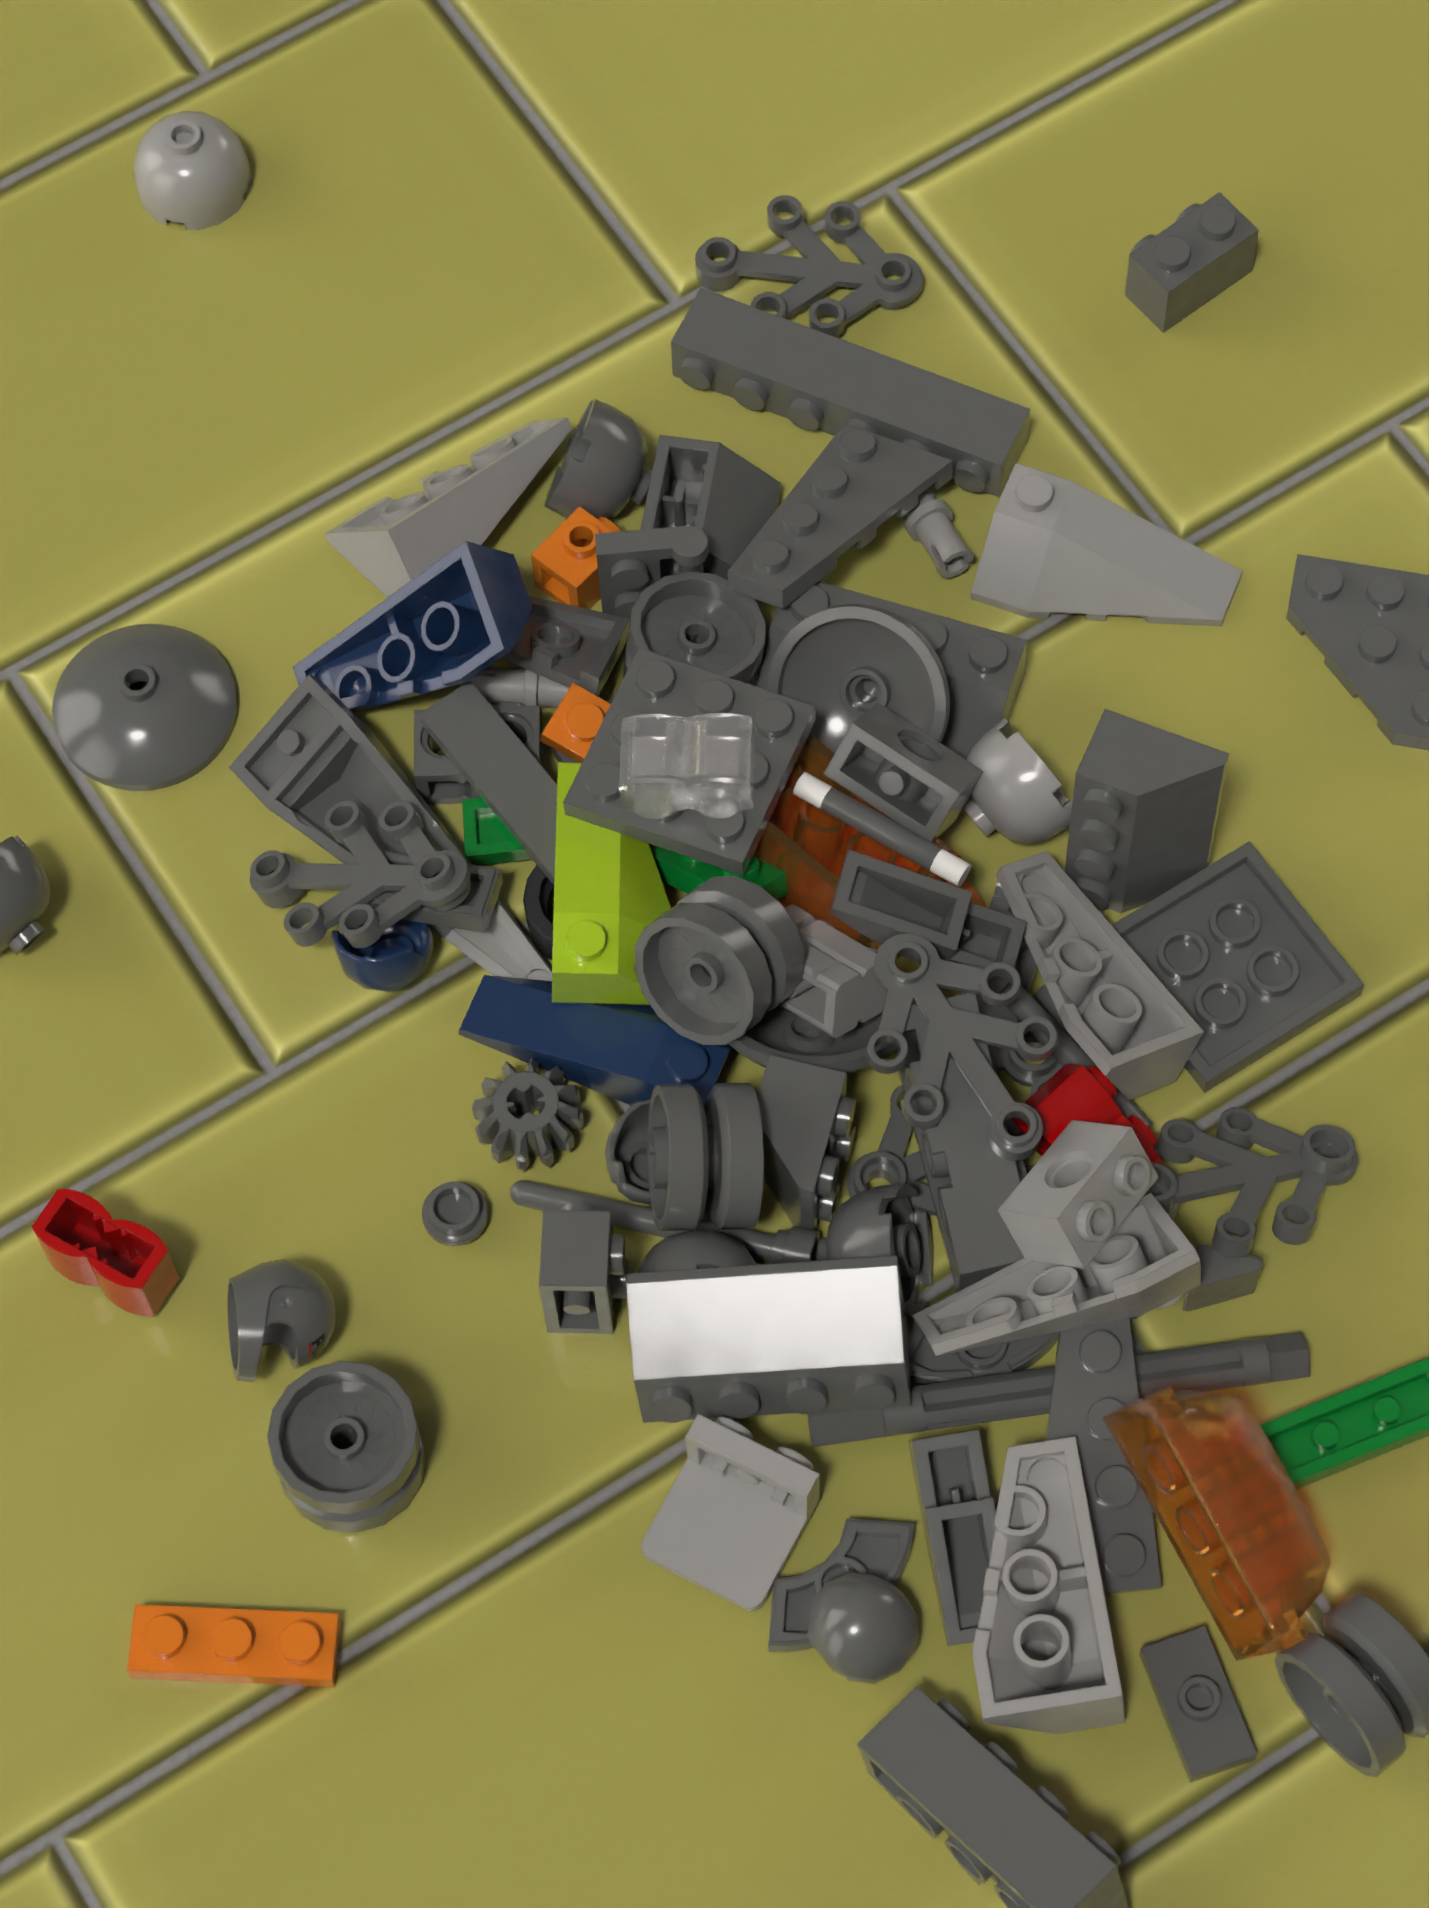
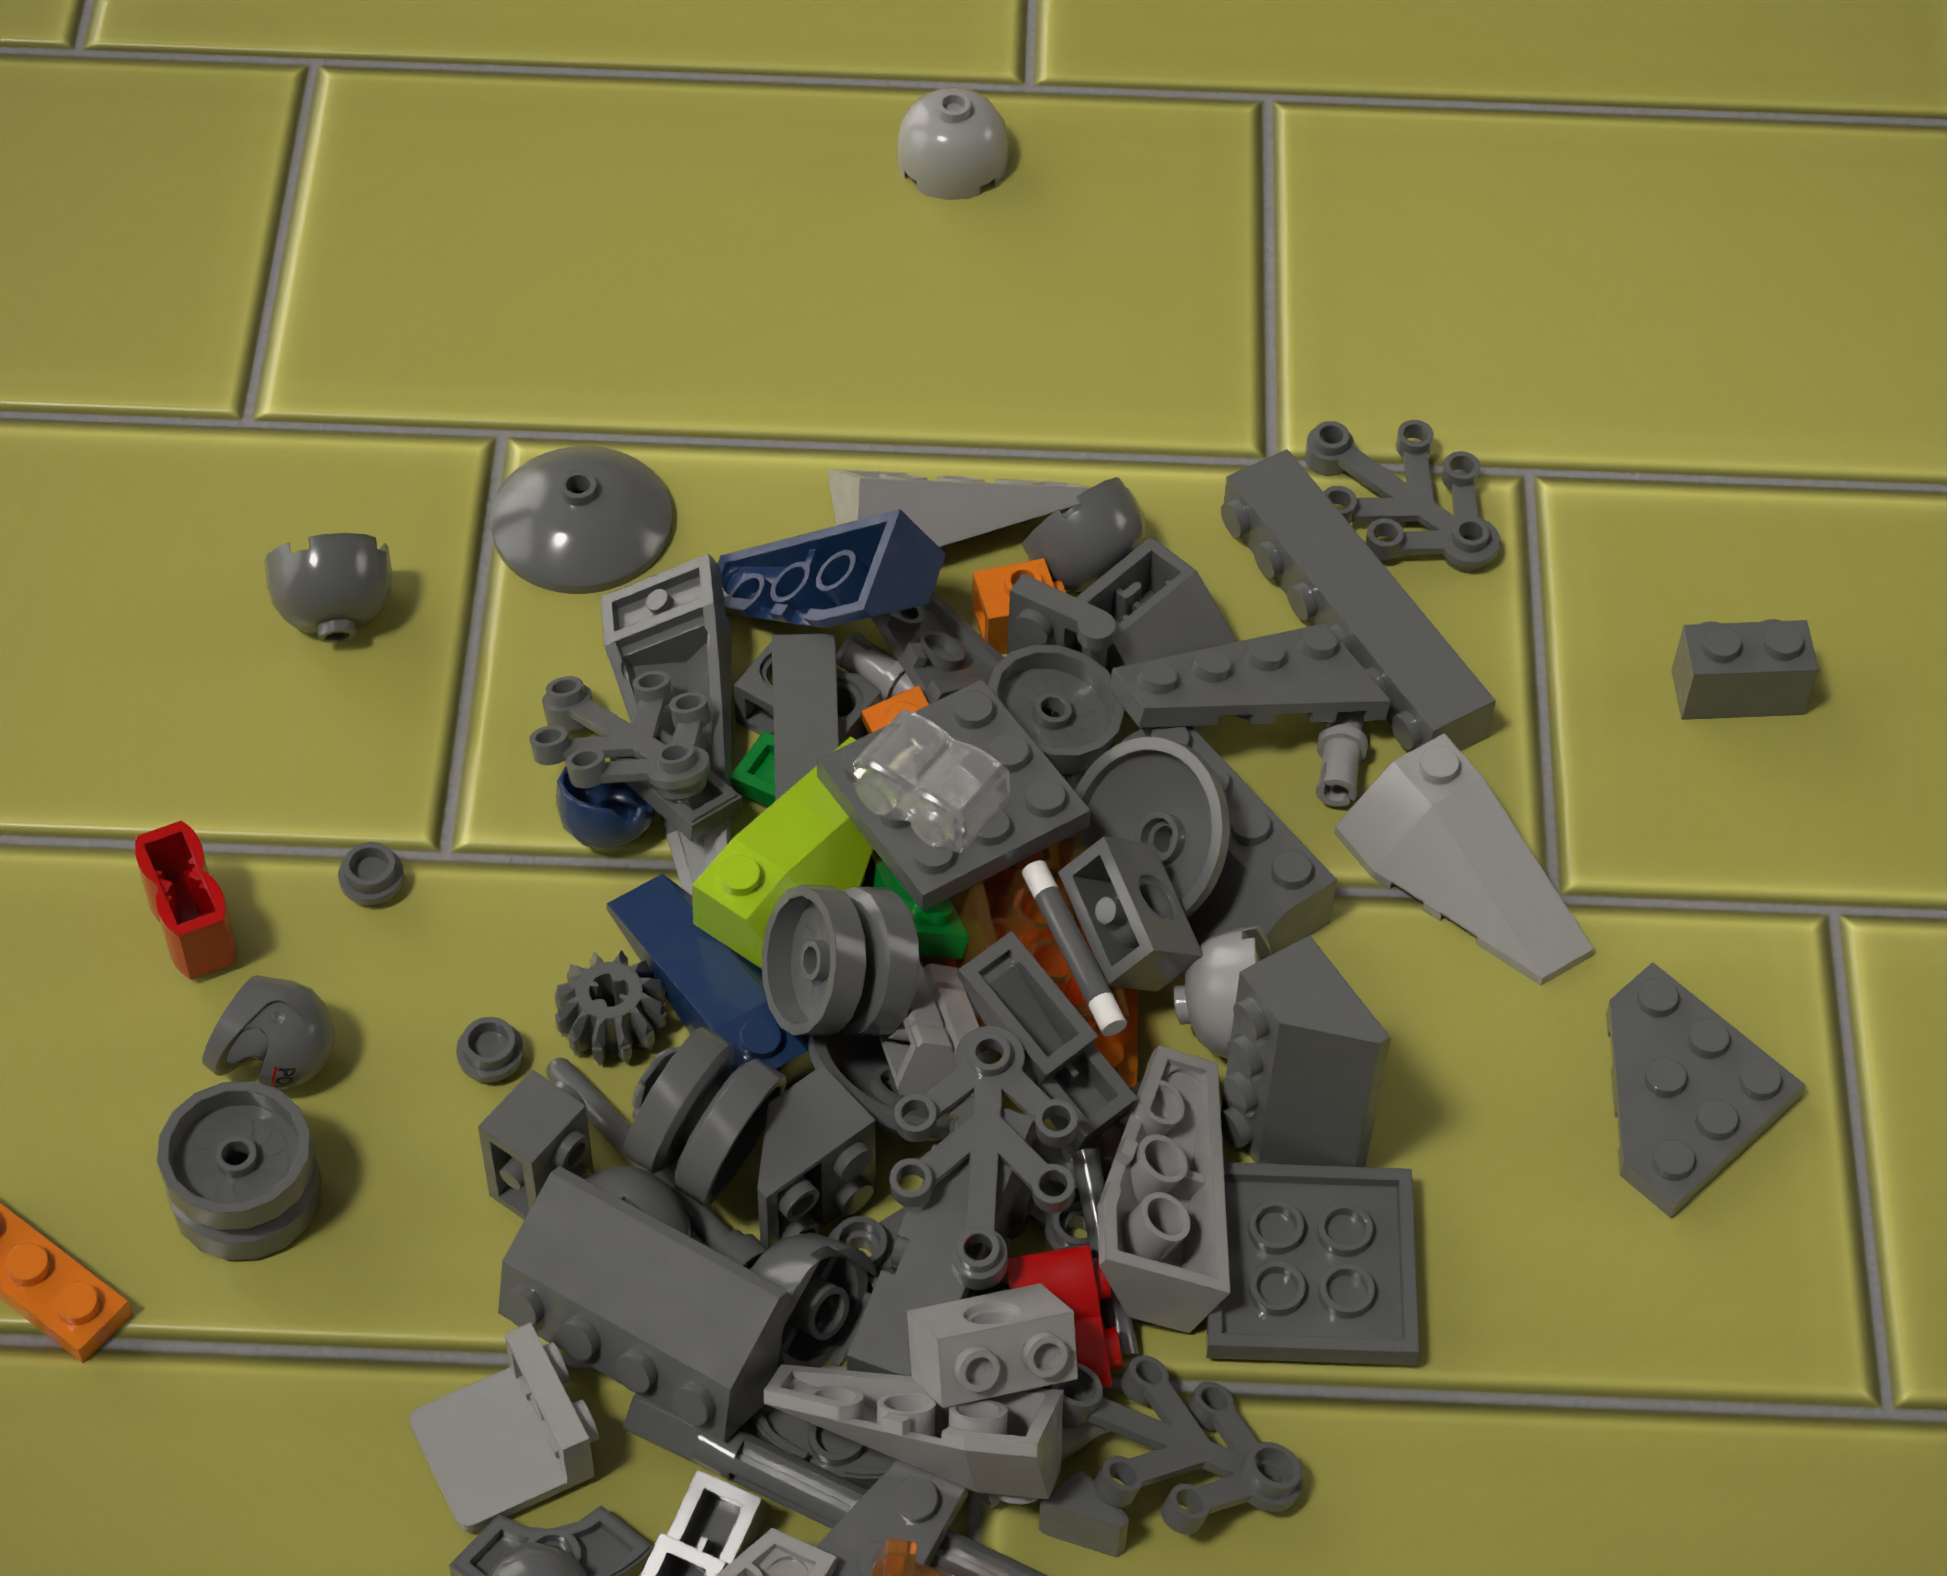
camera: 30 degrees right, 10 degrees down
none -> dark grey plate [338,842,404,905]

